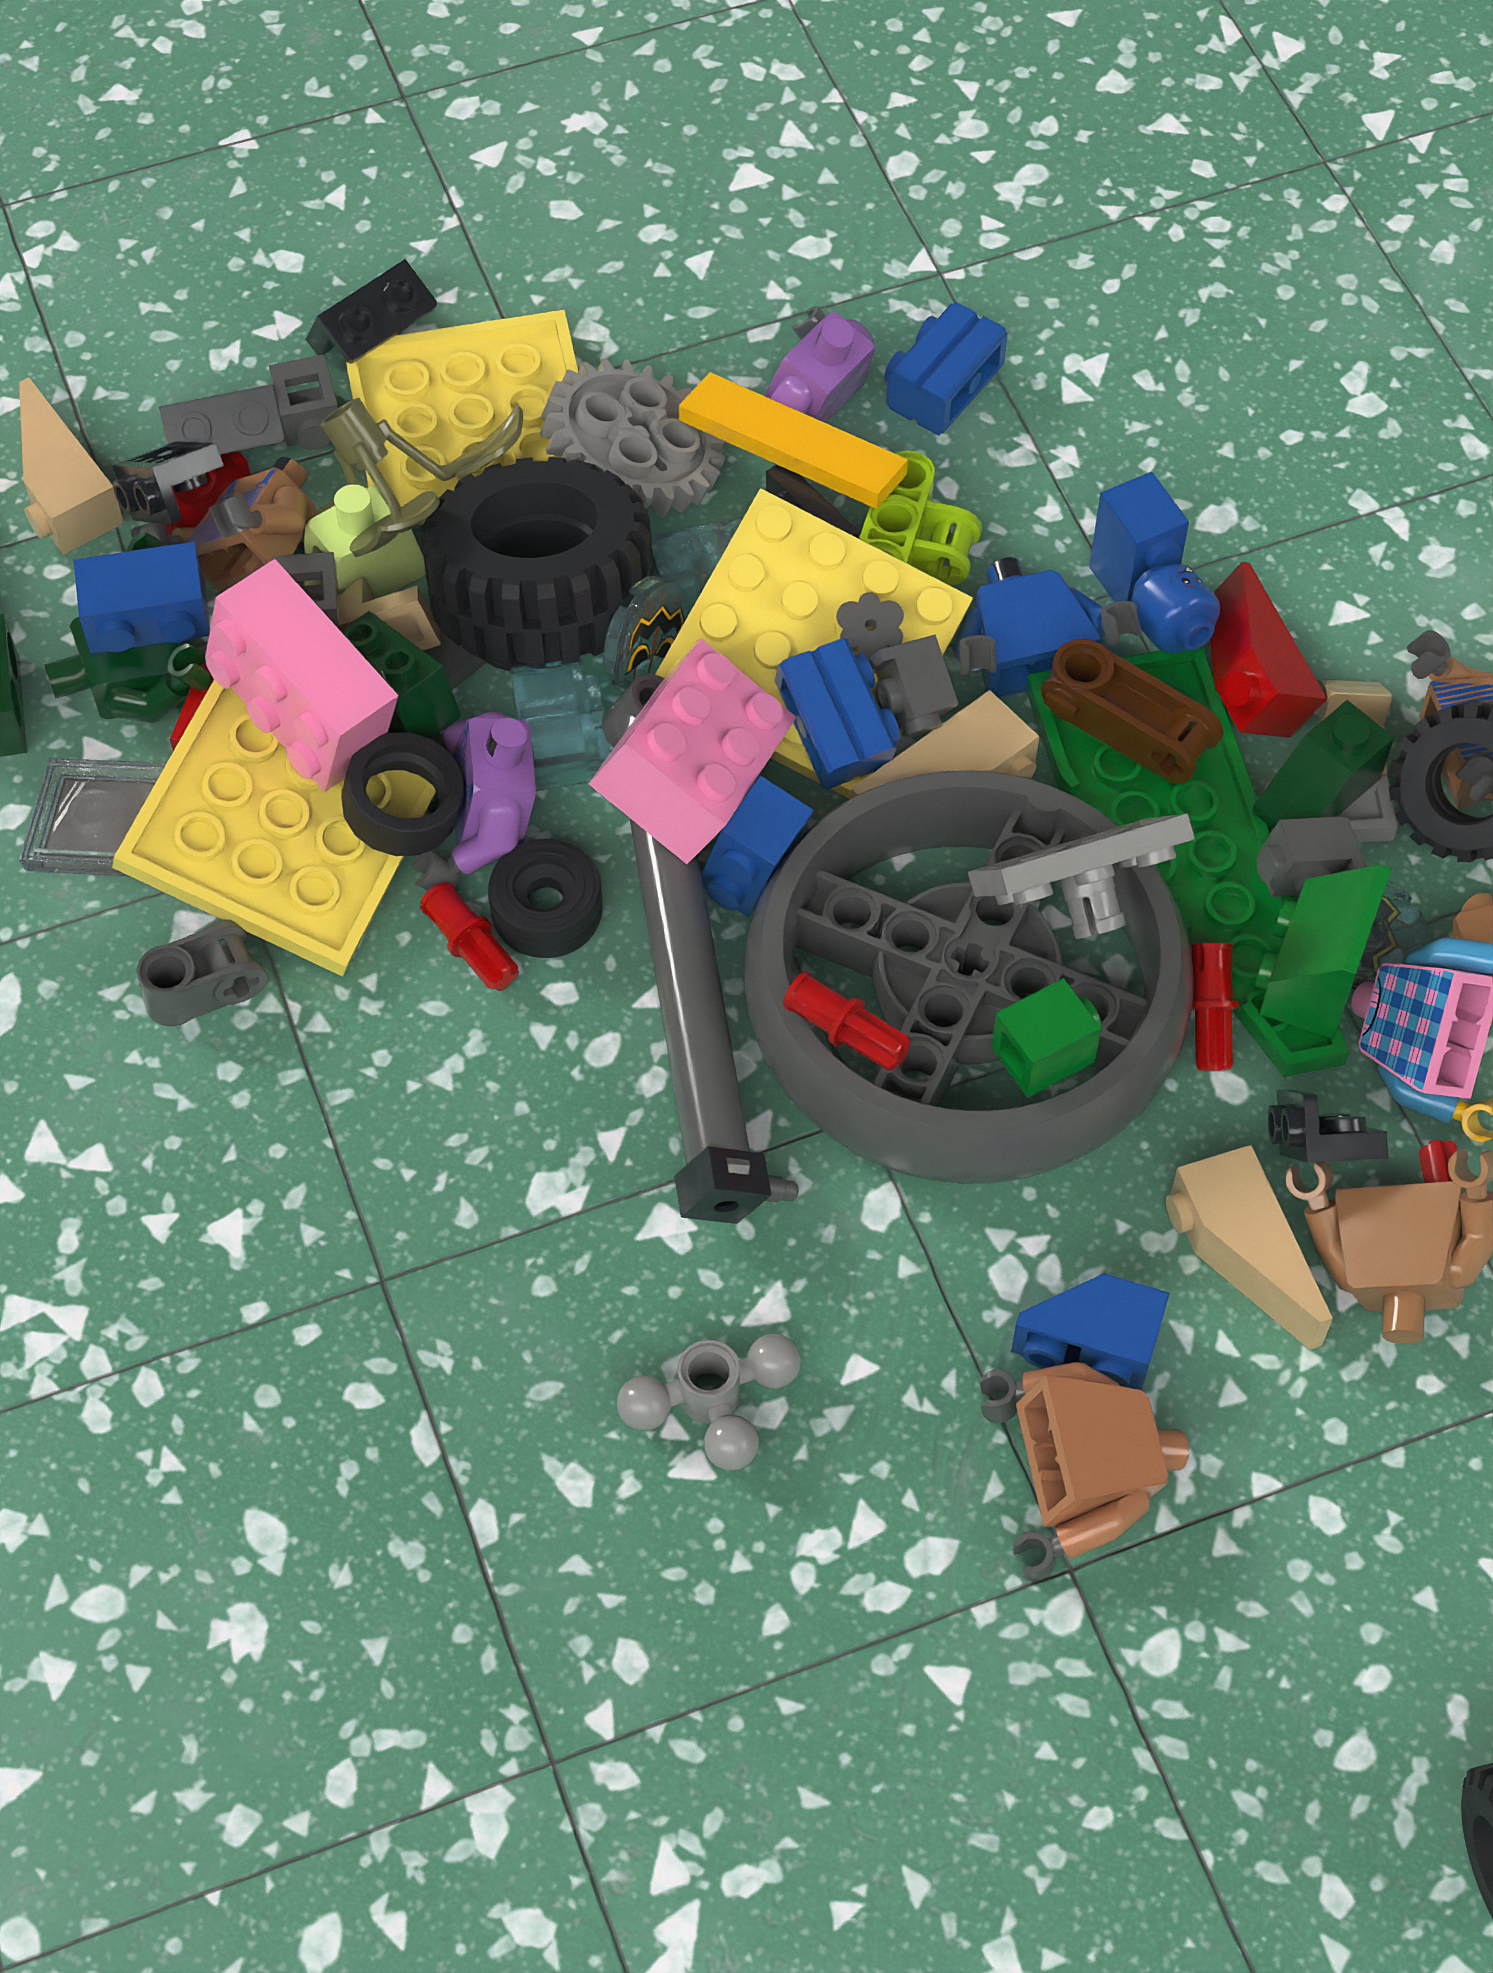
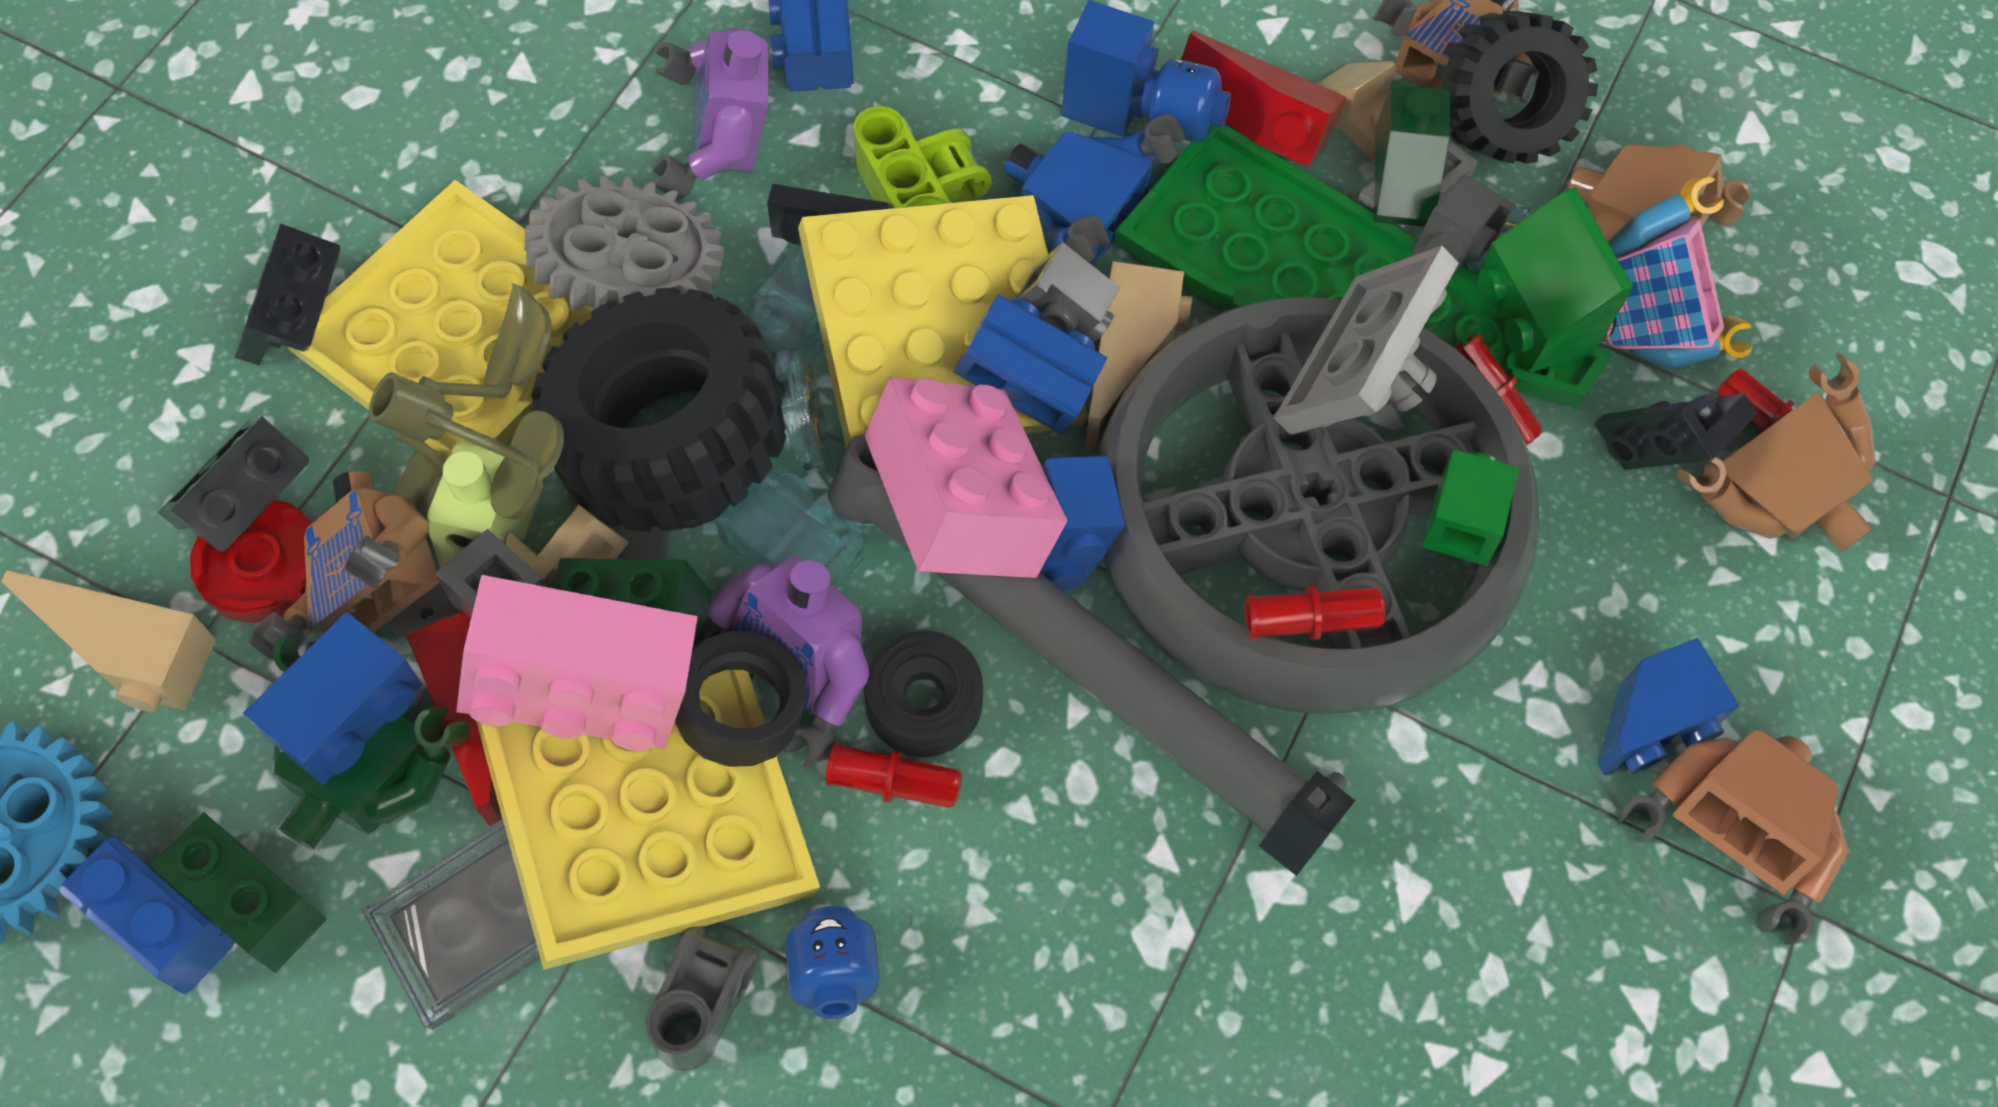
camera: 45 degrees left, 5 degrees up
black bracket [112,441,224,524] -> none
dark grey brick [269,354,338,450] -> none
light grey piece [617,1334,801,1471] -> none
yellow tile [679,372,908,509] -> none
dark grey plant [836,592,904,659] -> none
reddish brown piece [1041,639,1224,784] -> none
tan slope [1166,1145,1333,1350] -> none
none -> blue head [785,906,880,1019]

